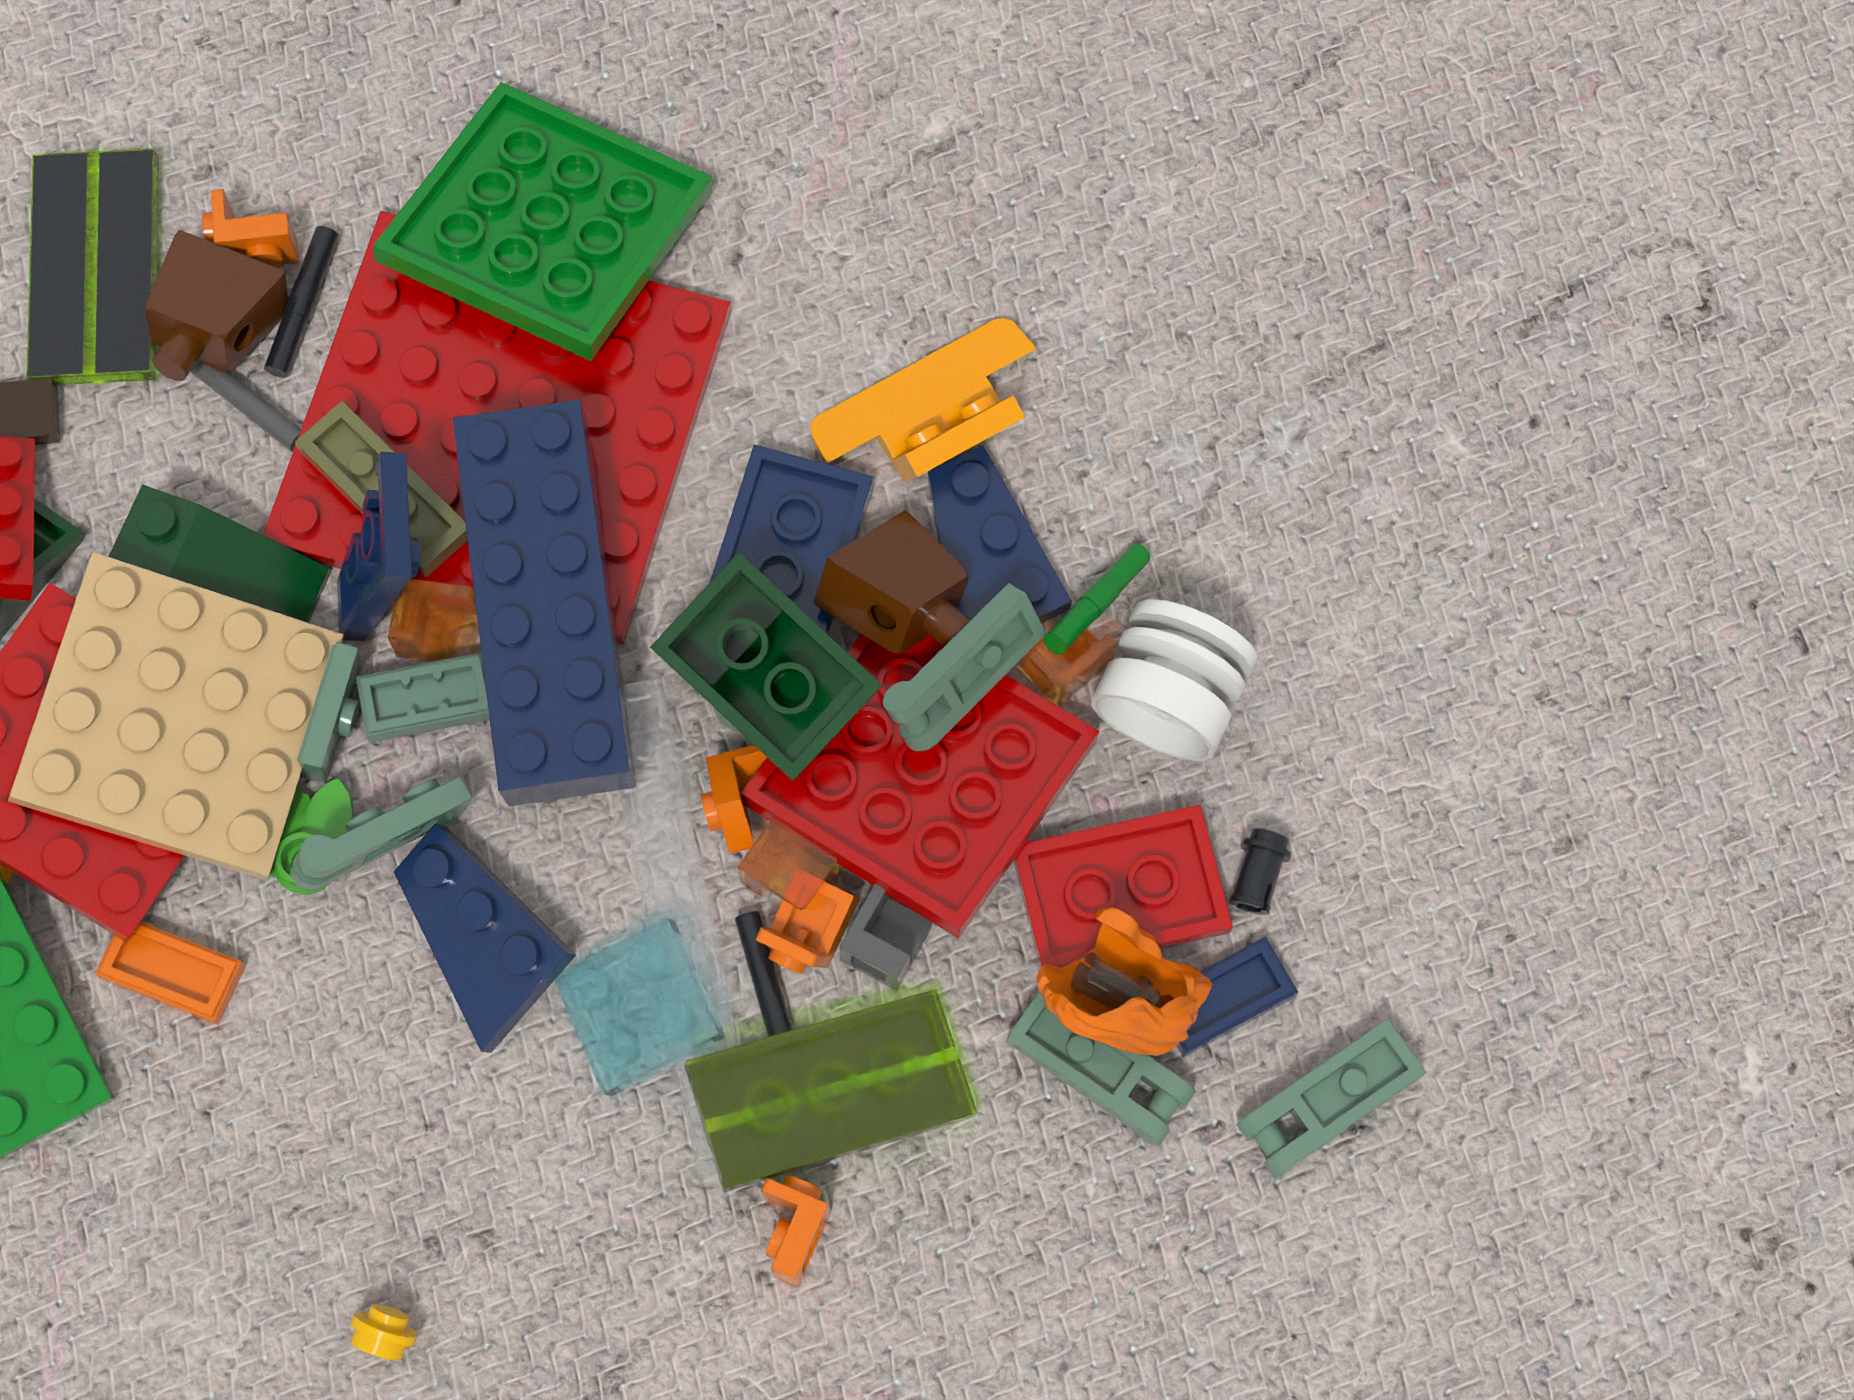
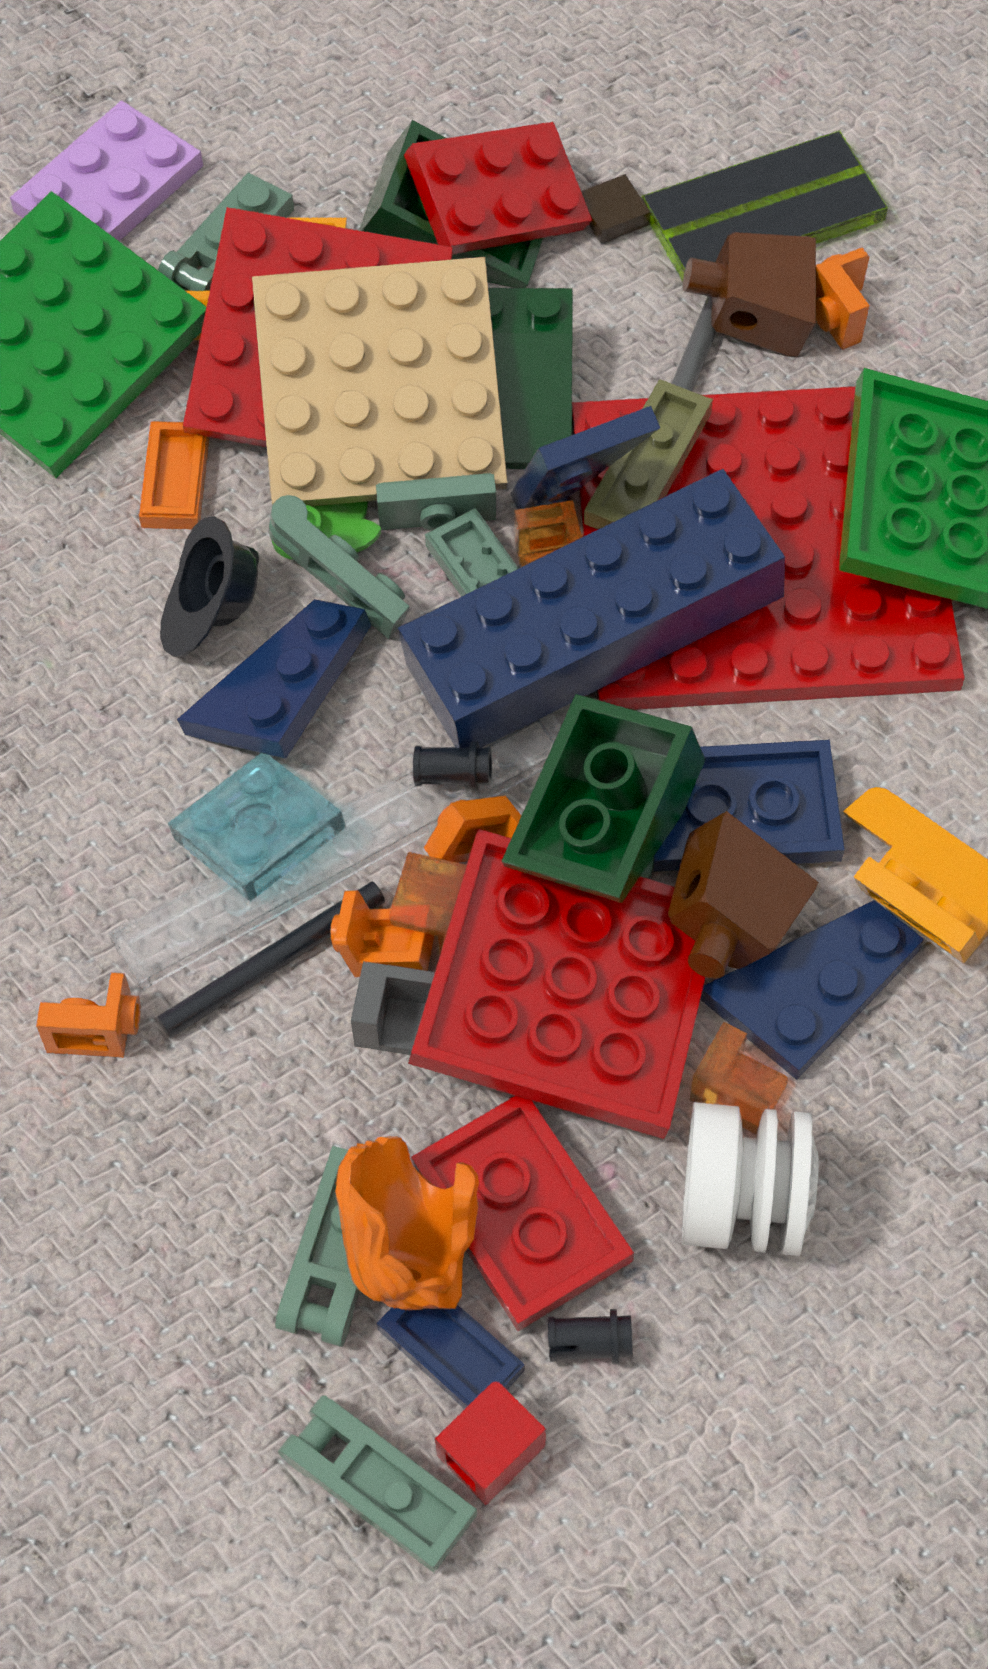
camera: 75 degrees right, 10 degrees down
black piece [264,226,339,378] -> none
clear neon green tile [684,989,978,1193] -> none
sand green plate [883,583,1047,751] -> none
green piece [1044,544,1150,655] -> none
clear smoke pin [1071,952,1160,1010] -> none
none -> black piece [160,516,259,657]
none -> black pin [413,741,492,792]
none -> red panel [435,1382,546,1506]

